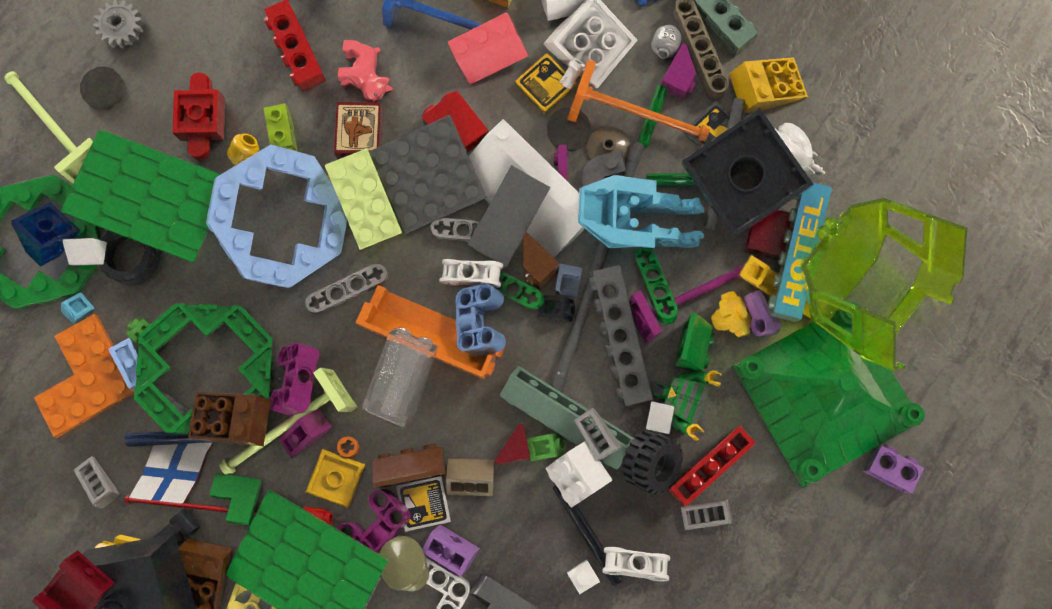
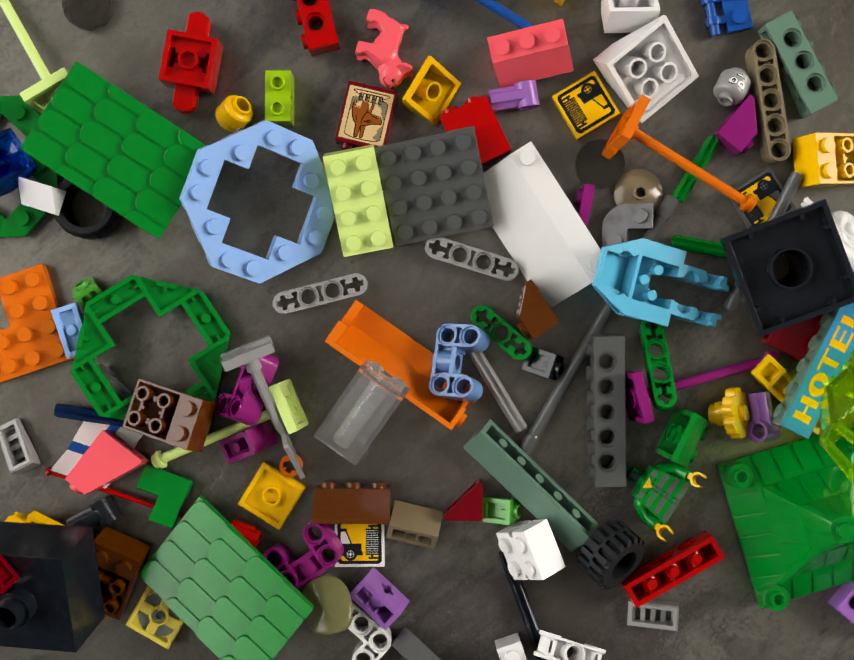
camera: 10 degrees right, 10 degrees up
medium azure slope [61,292,95,325] -> none
white piece [439,259,503,288] -> none
dark grey slope [468,165,551,267] -> none
sand blue panel [555,264,582,298] -> none
white pin [560,59,585,89] -> none
light grey slope [574,408,622,461] -> none
white panel [646,401,674,434] -> none
none -> coral slope [65,430,149,495]
none -> light grey piece [221,335,305,479]
none -> yellow slope [402,55,461,126]
none -> light grey axle [467,352,527,433]
none -> medium lavender piece [488,80,540,112]

